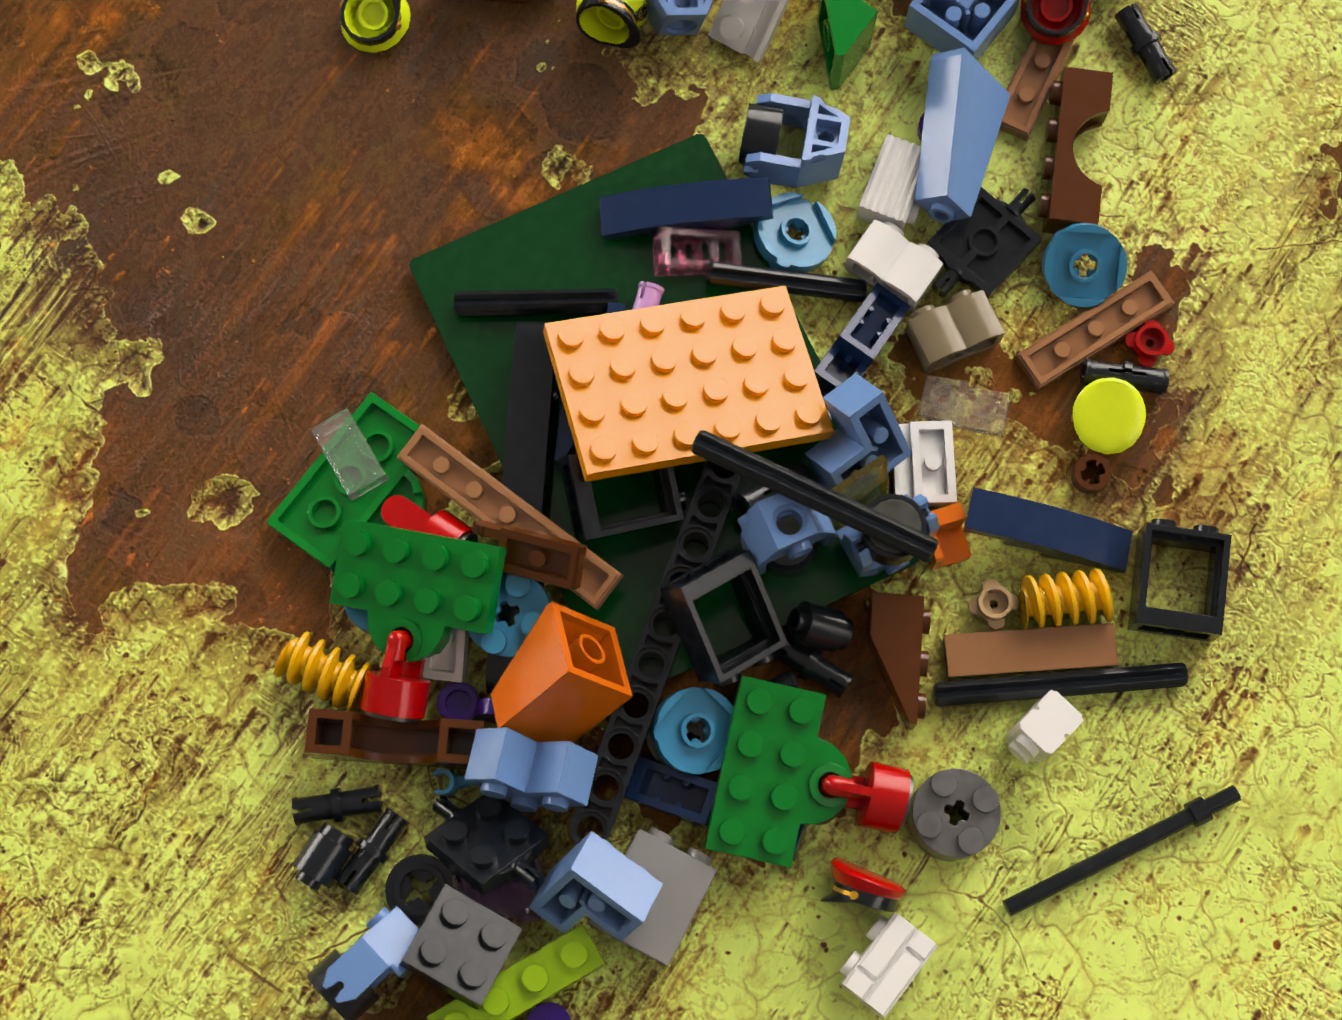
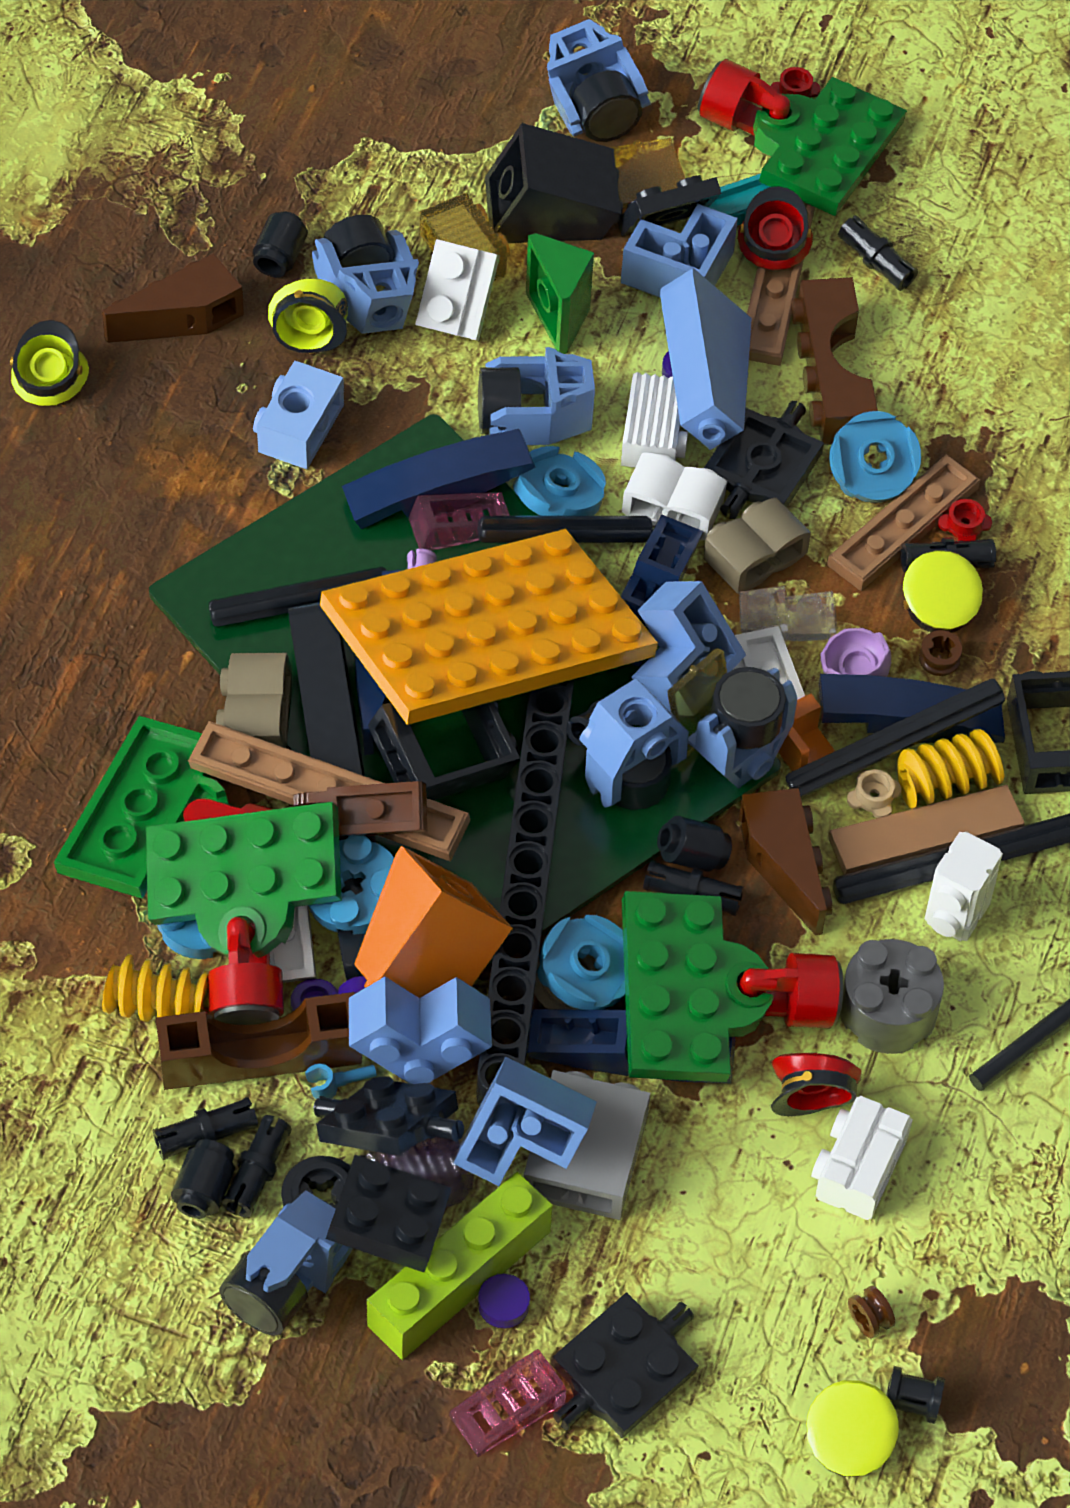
camera: 15 degrees left, 20 degrees down
clear tile [311,408,389,501] -> none
black window [659,550,788,686] -> none
black axle [691,430,938,562] -> none
none -> dark tan brick [216,653,292,748]
none -> light blue brick [253,361,344,469]
none -> black axle [785,679,1005,798]
none -> lavender hair [820,628,891,677]

